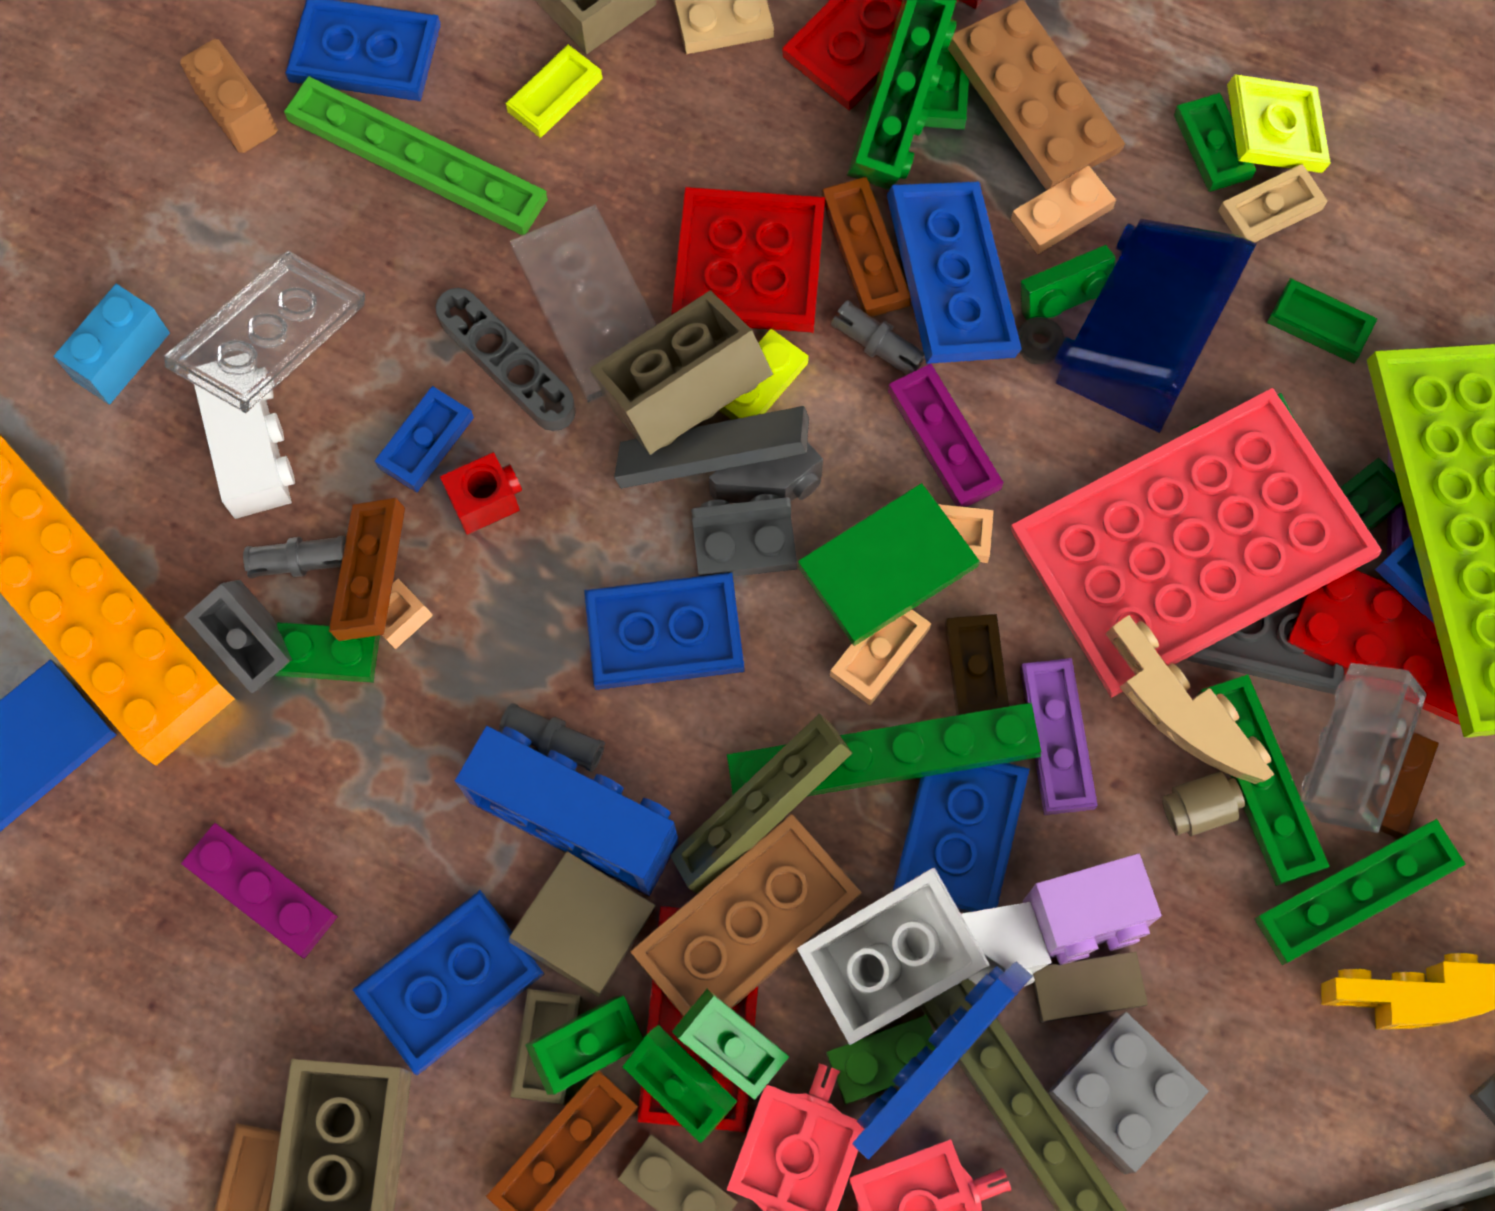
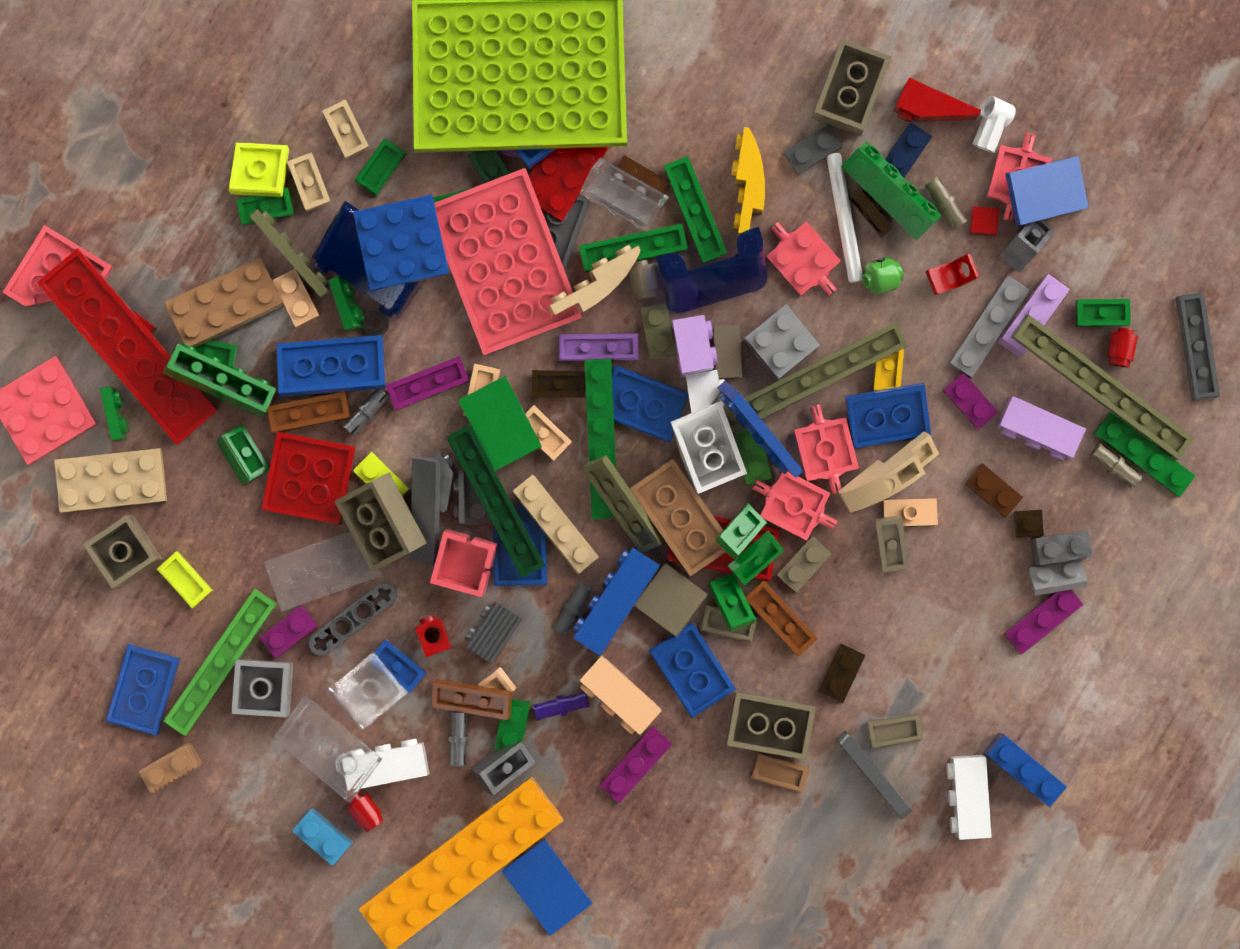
camera: 85 degrees left, 15 degrees up
none -> green slope [217,425,270,486]
none -> light grey brick [232,659,294,717]
none -> olive plate [250,209,329,297]
none -> magenta plate [260,605,319,659]
none -> tan plate [322,99,370,160]
none -> clear slope [327,652,407,730]
none -> red brick [345,791,384,833]
none -> blue plate [353,194,450,292]
none -> coral piece [430,529,499,597]
none -> dark green plate [446,424,545,578]
none -> dark grey brick [464,601,522,664]
none -> tan plate [511,474,599,574]
none -> dark purple pin [534,691,590,721]
none -> light nougat brick [580,655,662,735]
none -> olive plate [640,303,676,360]
none -> clear blue windscreen [655,227,768,314]
none -> coral plate [766,221,841,296]

